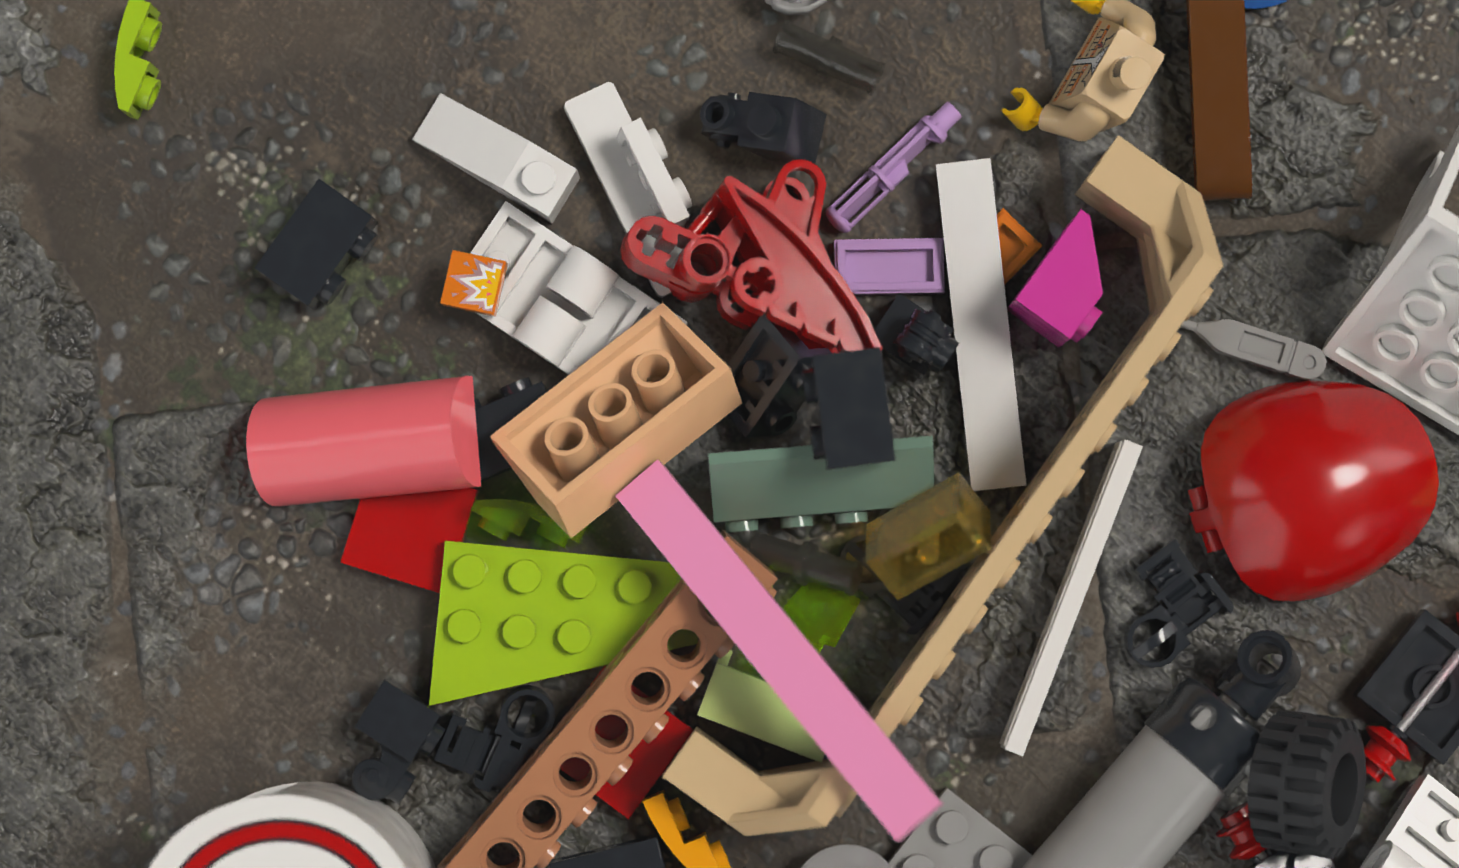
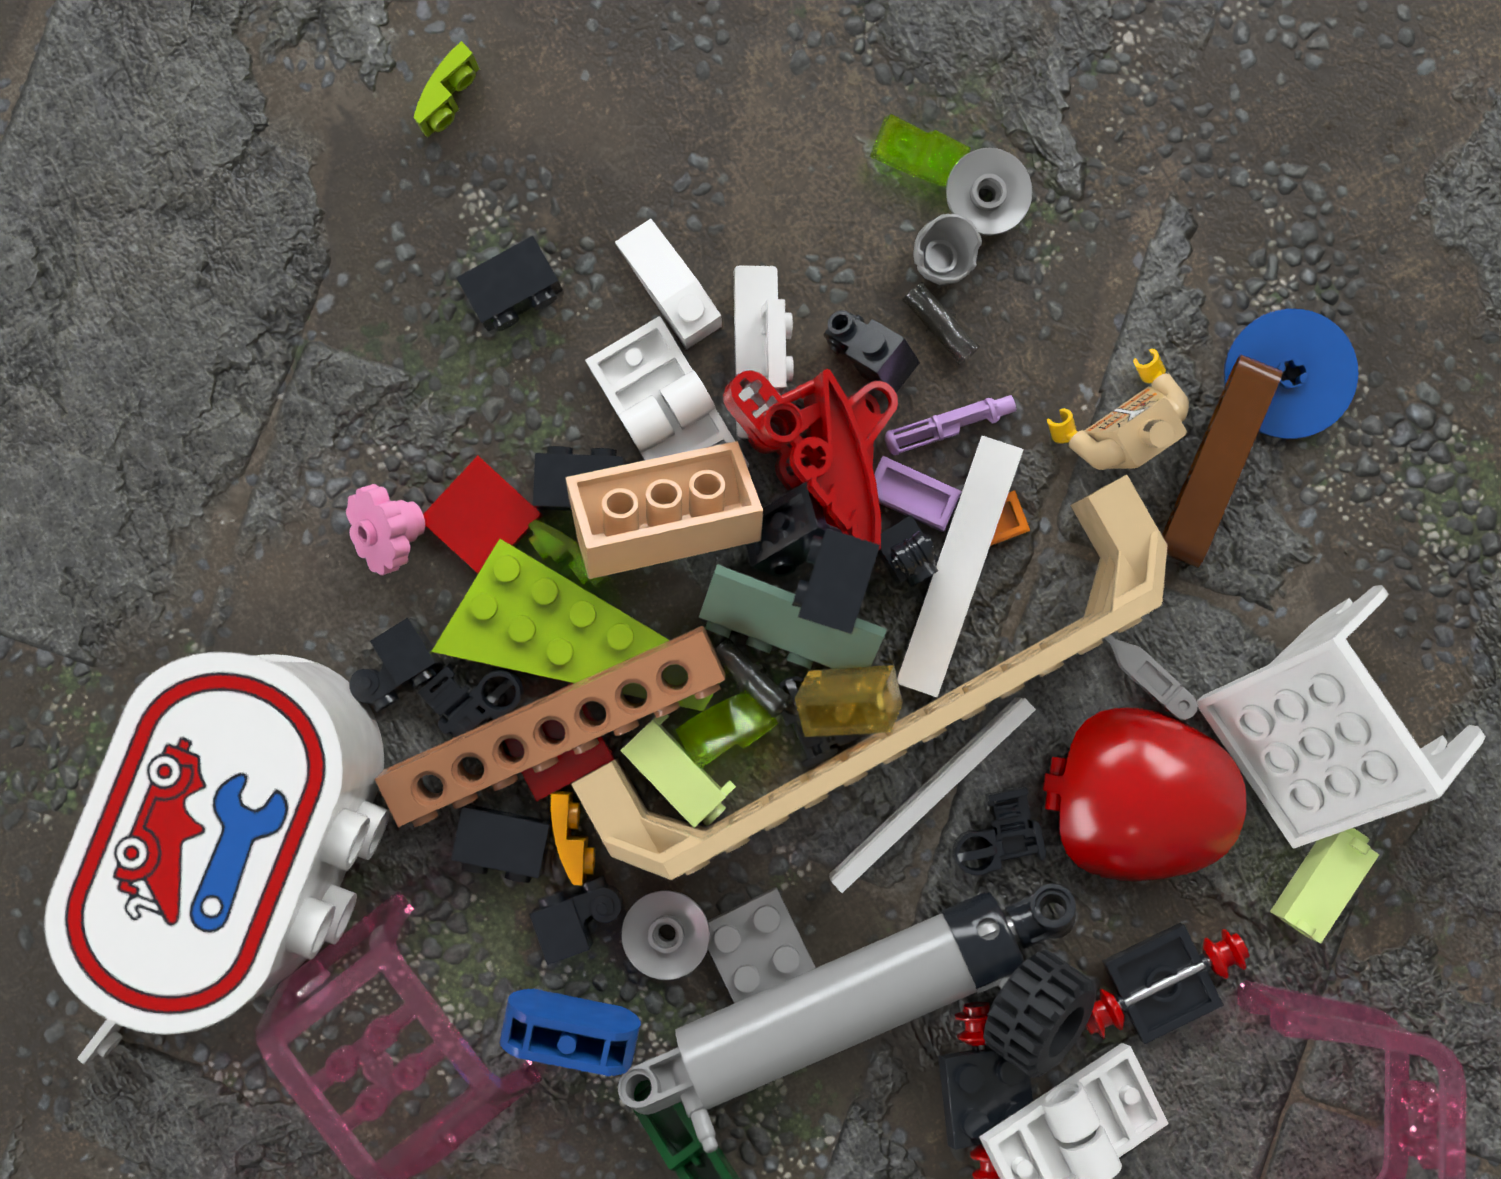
camera: 20 degrees right, 0 degrees up
coral brick [246,376,482,506] -> none
tile [440,250,508,317] -> none
bright pink tile [616,459,944,842] -> none
dark pink slope [1007,209,1103,347] -> none
none -> bright pink plant [346,484,425,575]

